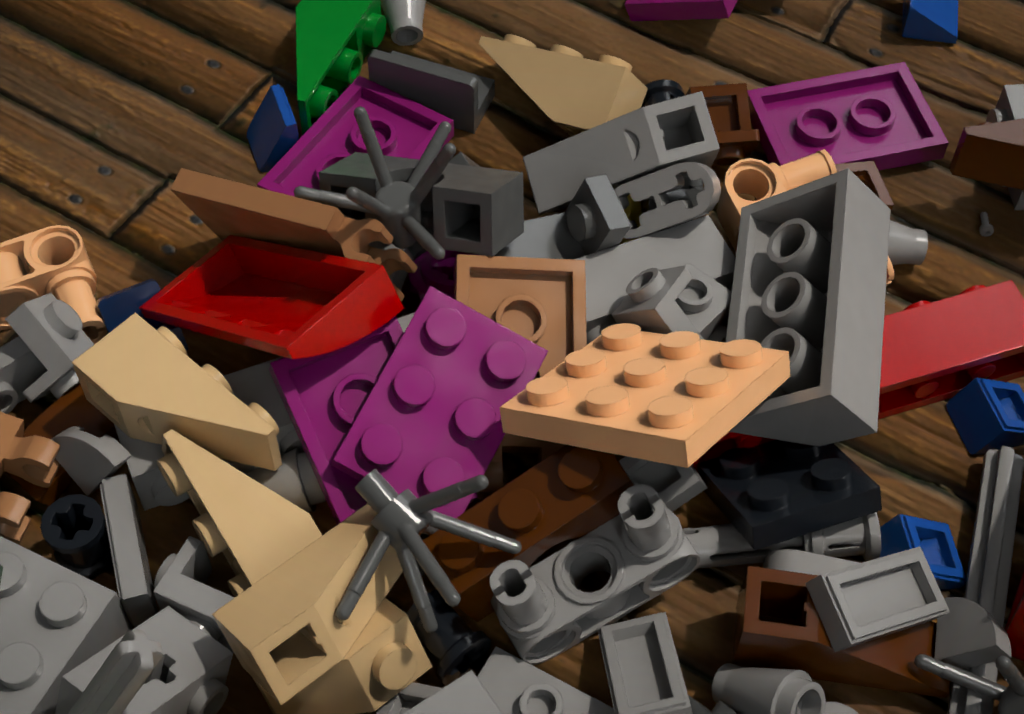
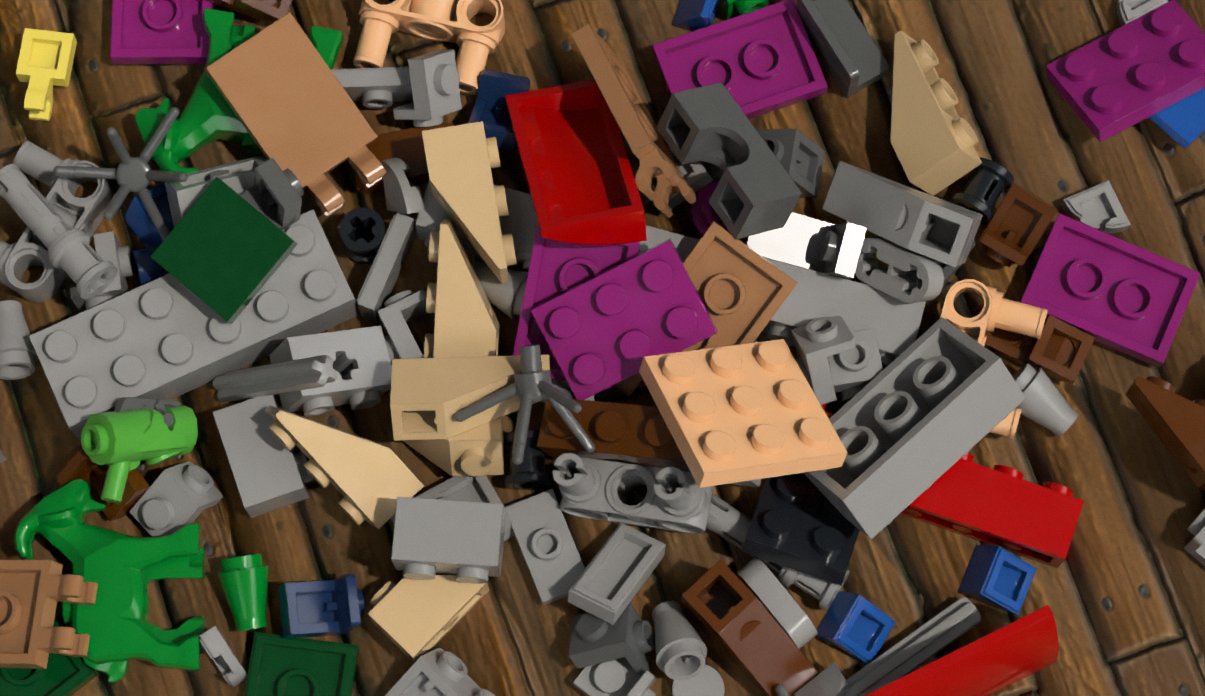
camera: 40 degrees right, 20 degrees up
dark grey plant [294,106,456,260] -> none
light grey tile [805,546,950,652] -> none
light grey piece [979,212,994,237] -> none
none -> light grey tile [1061,180,1131,234]

